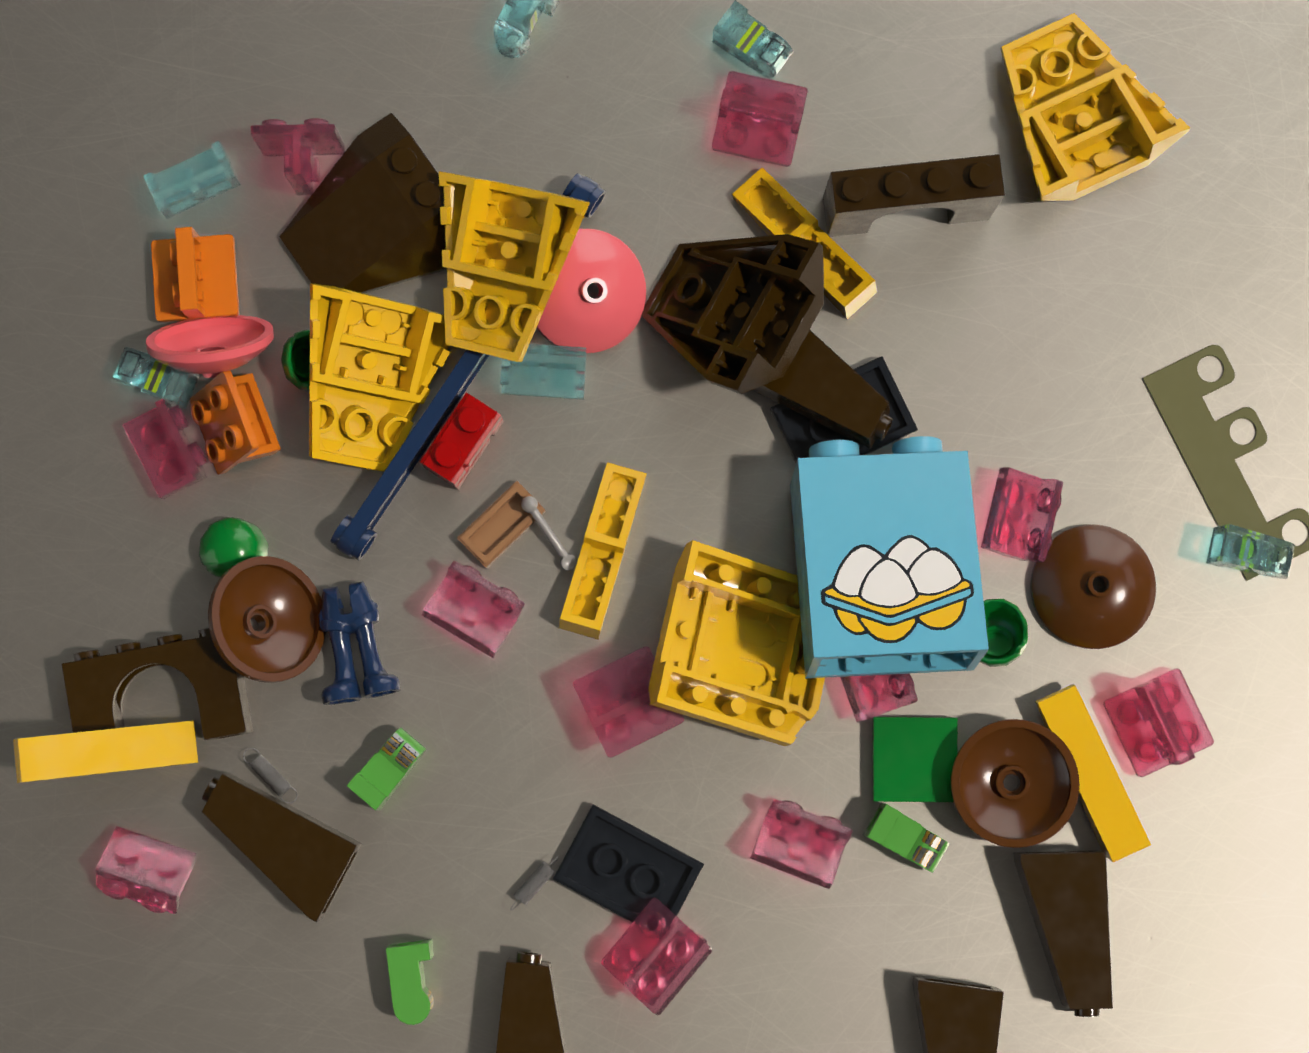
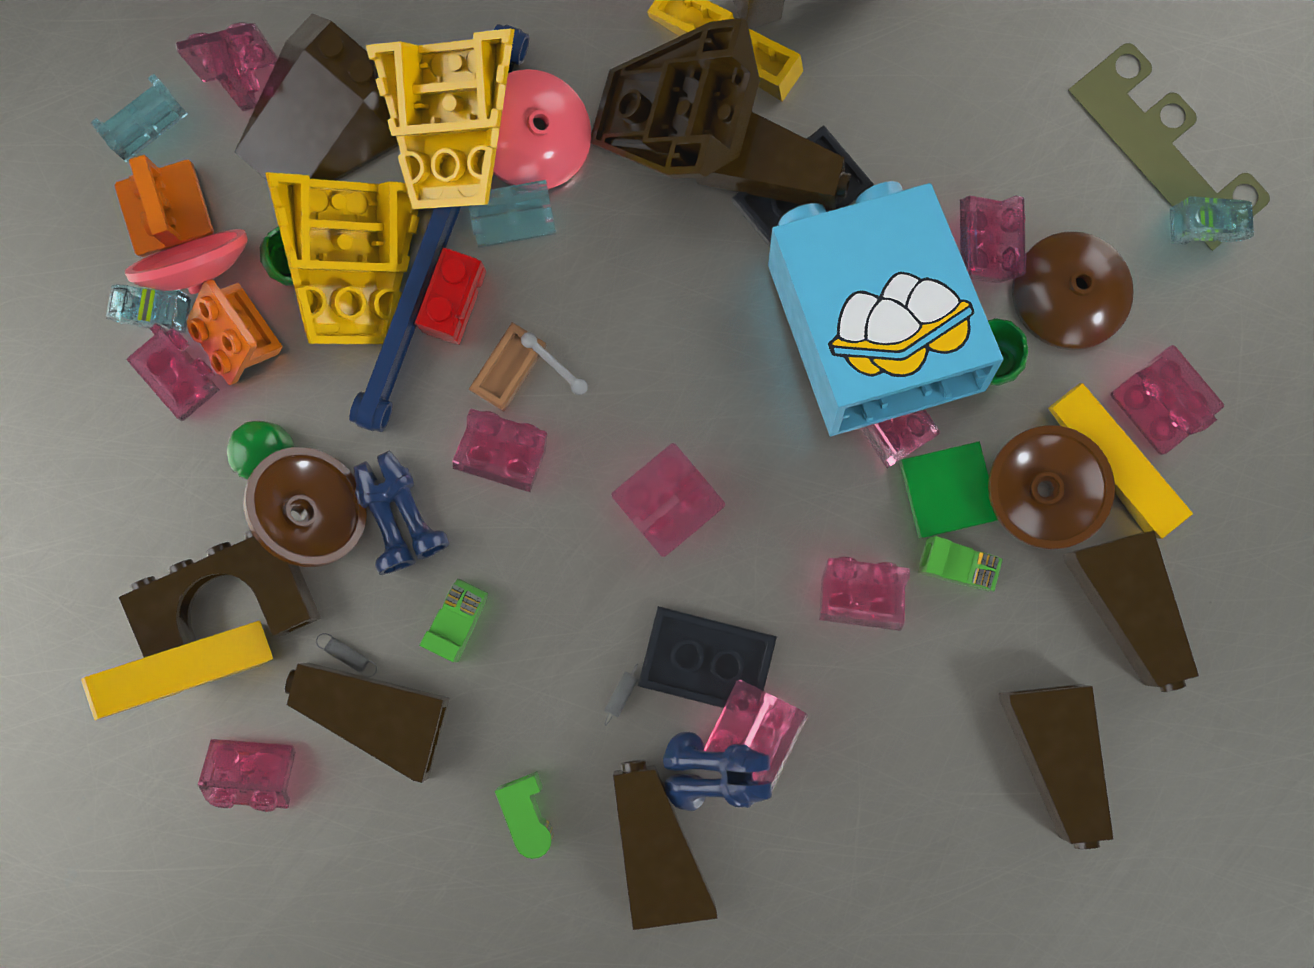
camera: 10 degrees left, 0 degrees up
yellow slope [559,462,647,640] -> none
yellow wedge [649,540,825,746] -> none
none -> dark blue piece [663,732,772,811]

